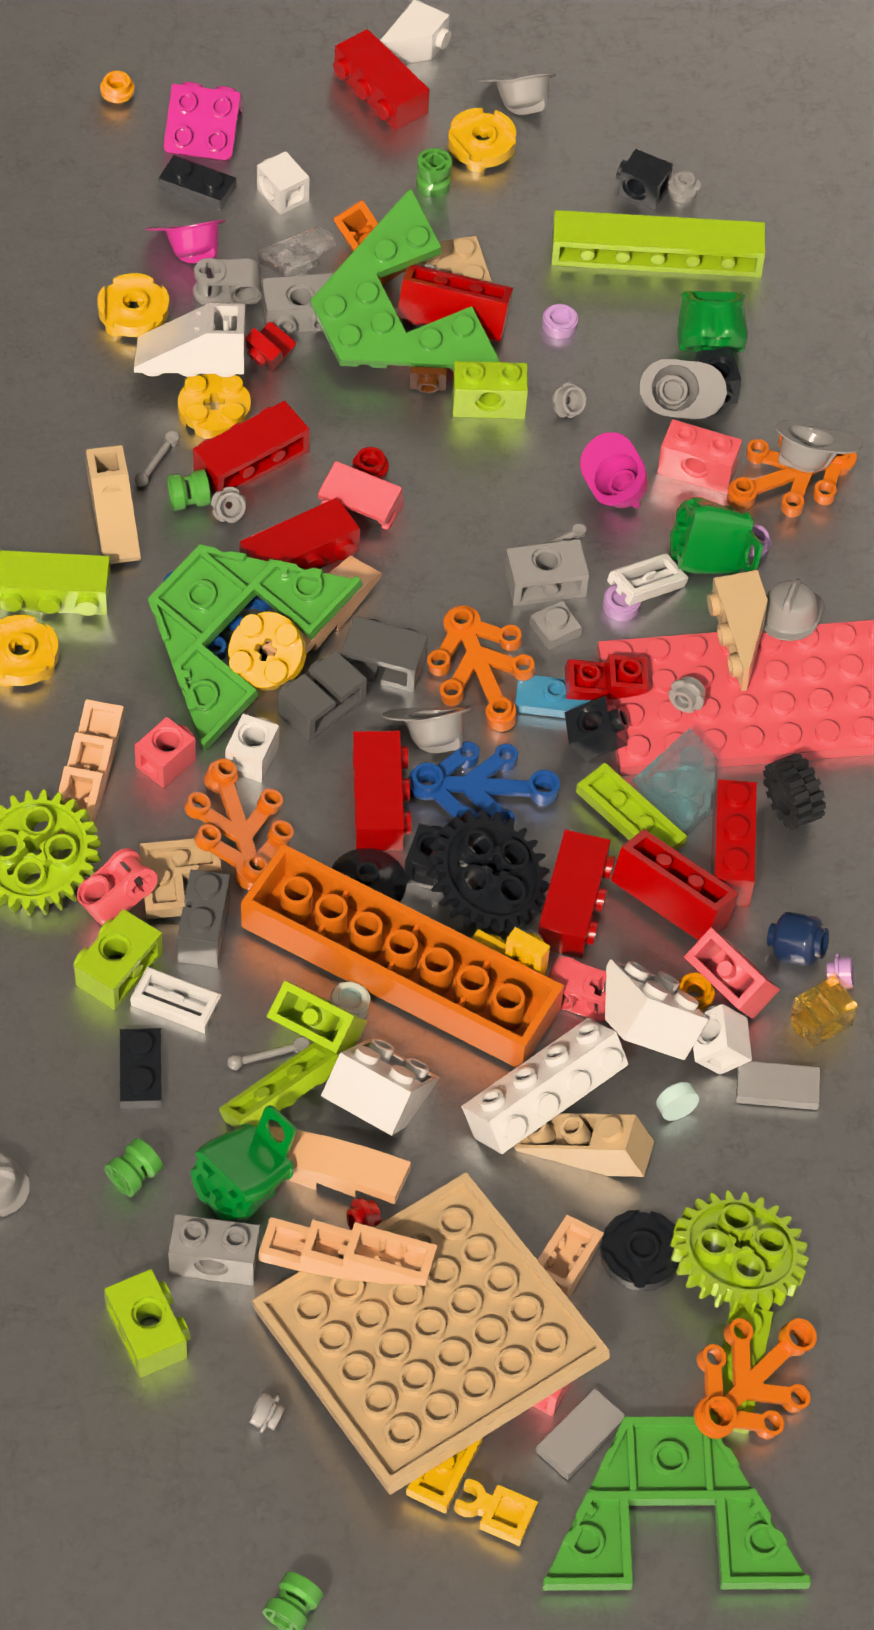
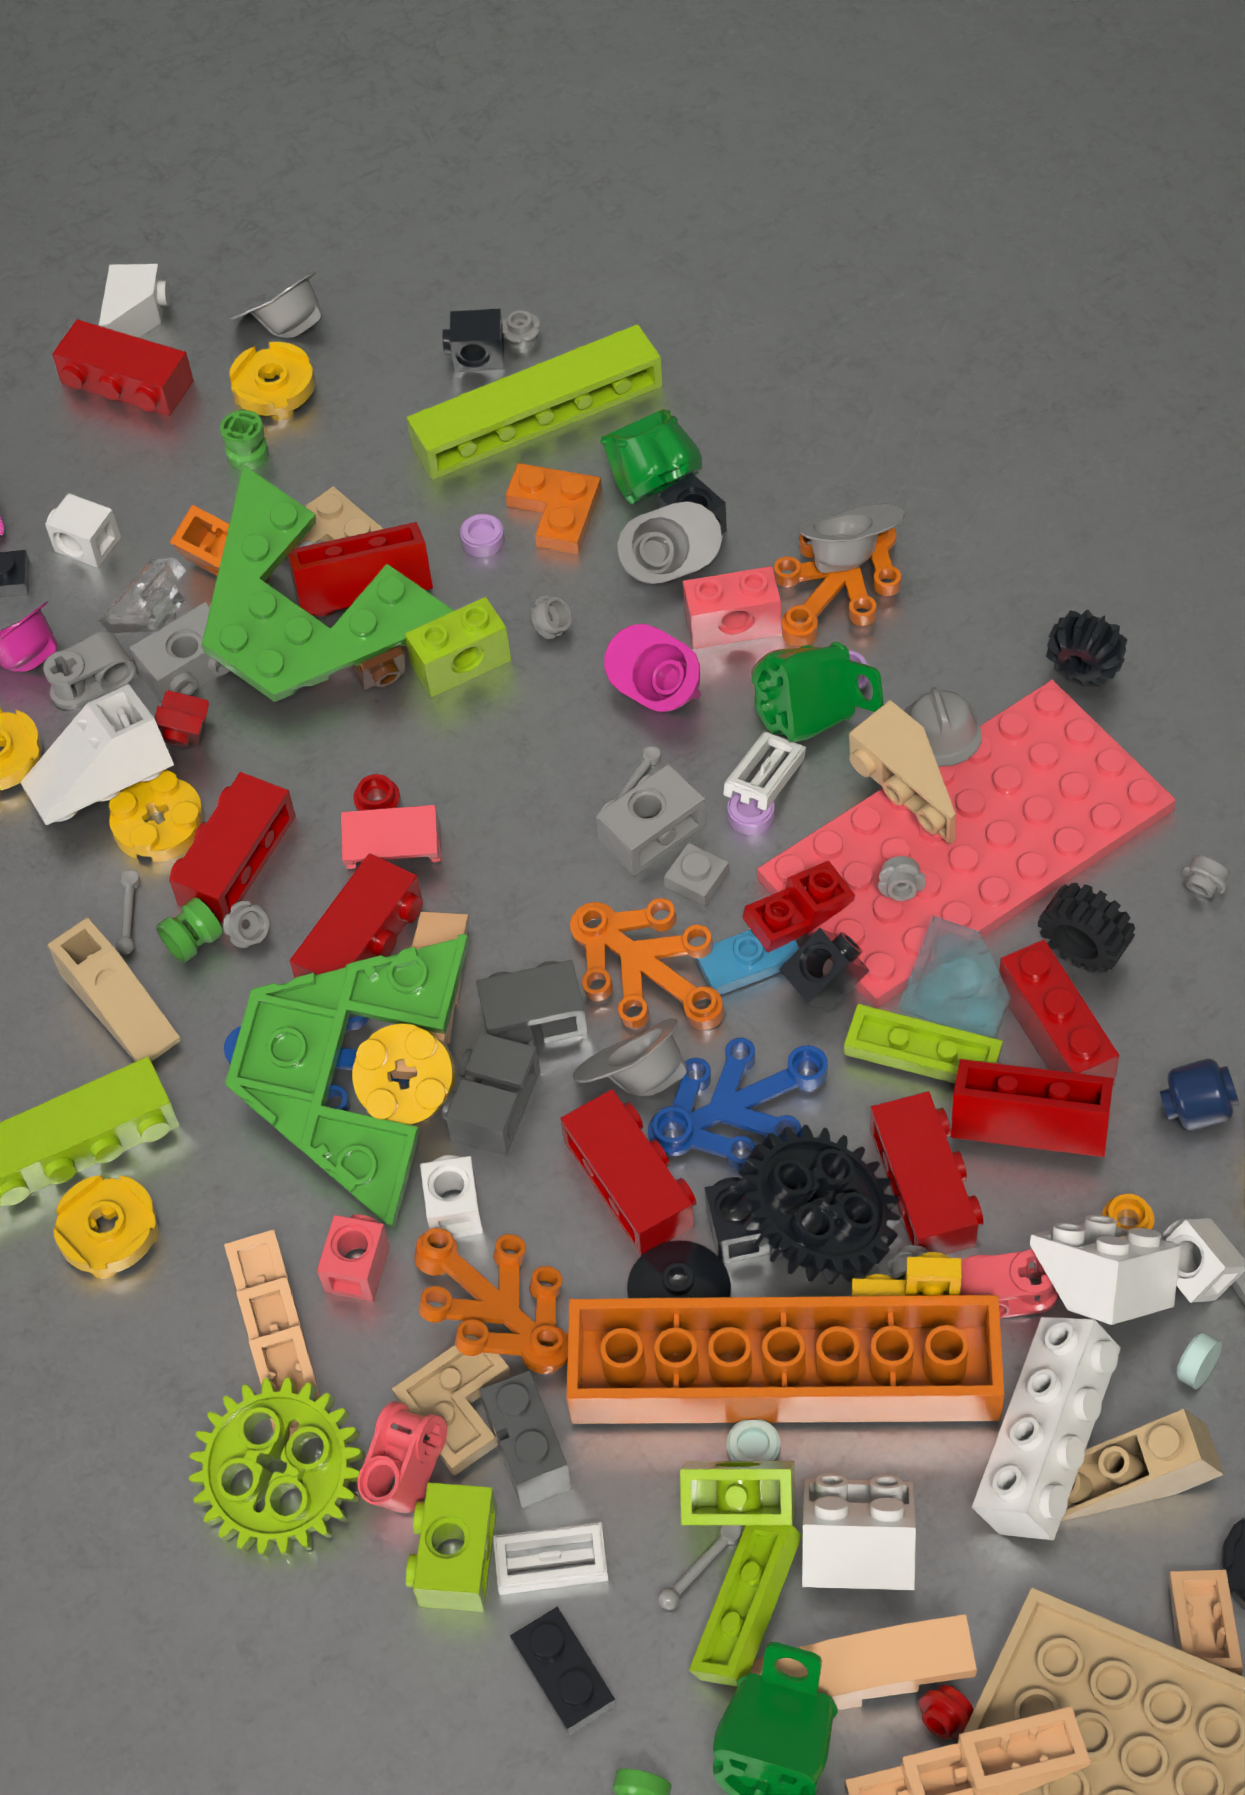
camera: 20 degrees left, 0 degrees up
coral brick [684,928,780,1019] -> none
none -> orange plate [505,463,602,554]

